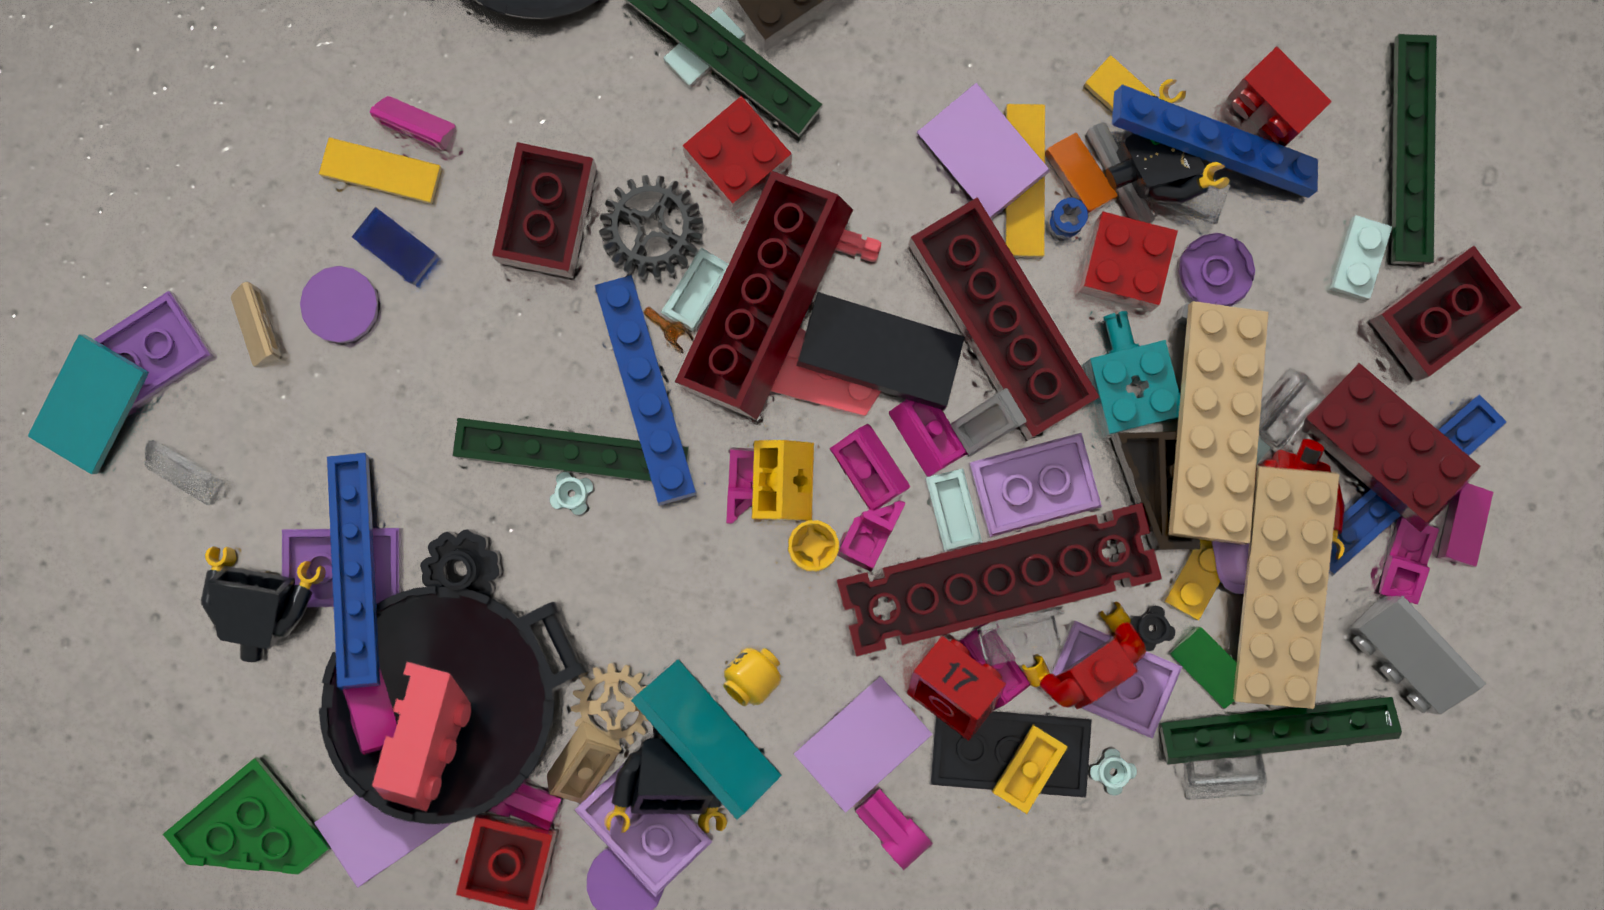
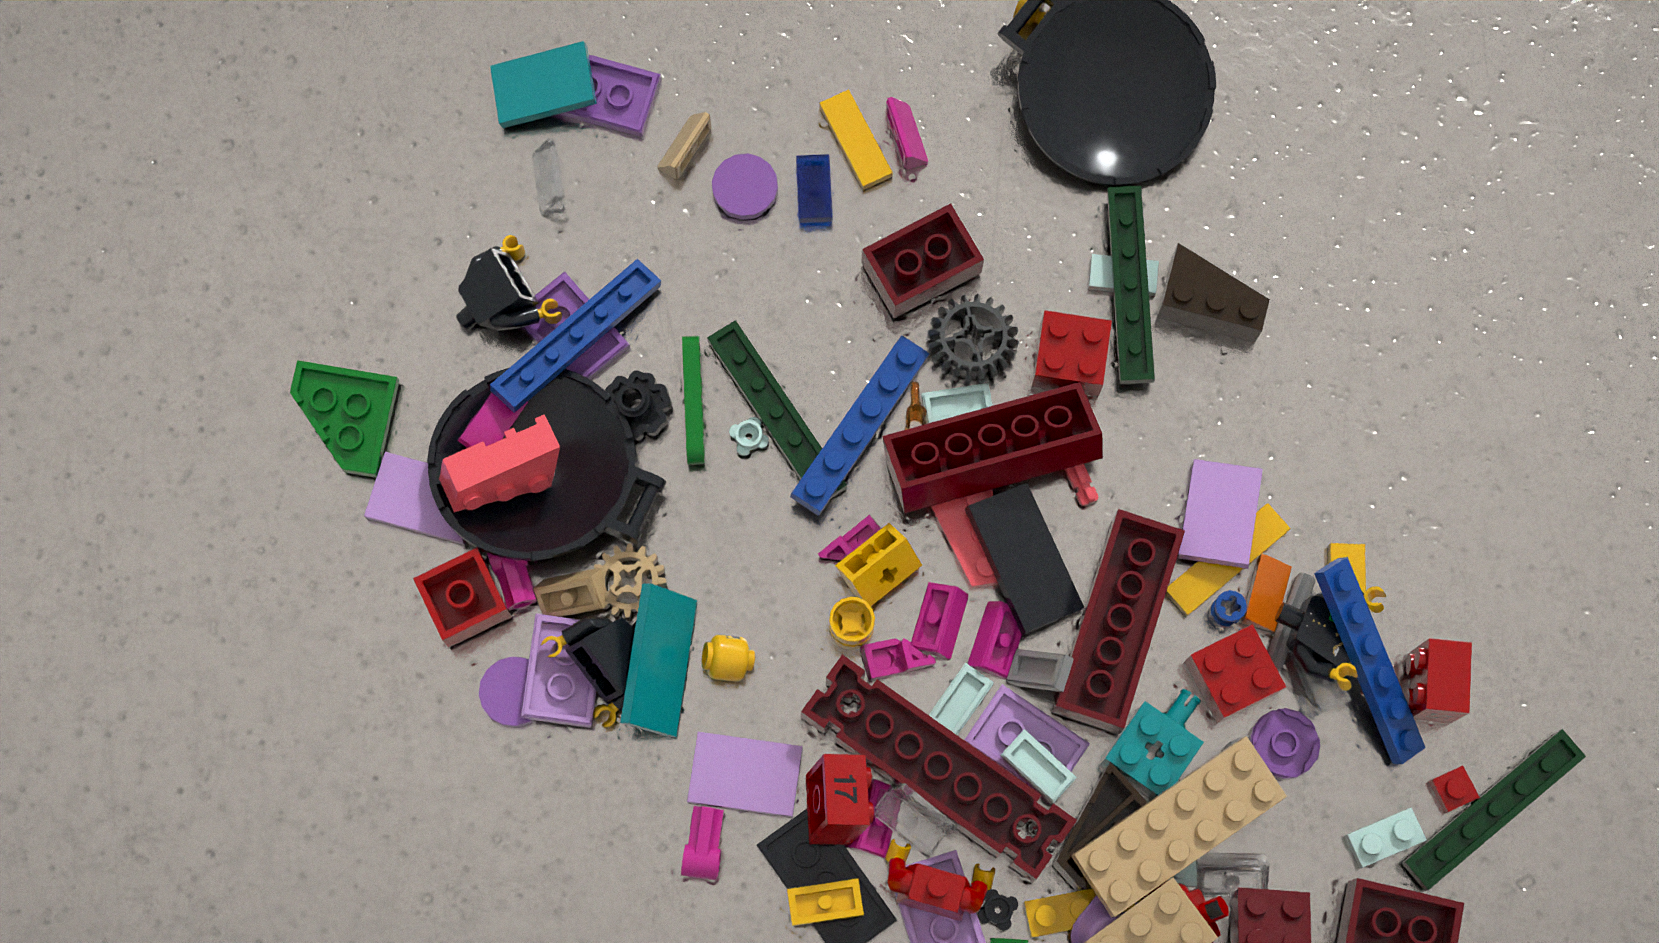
camera: 55 degrees right, 10 degrees down
none -> green beam [682,336,705,465]
none -> light aqua tile [1000,729,1077,804]
none -> red plate [1428,765,1480,813]

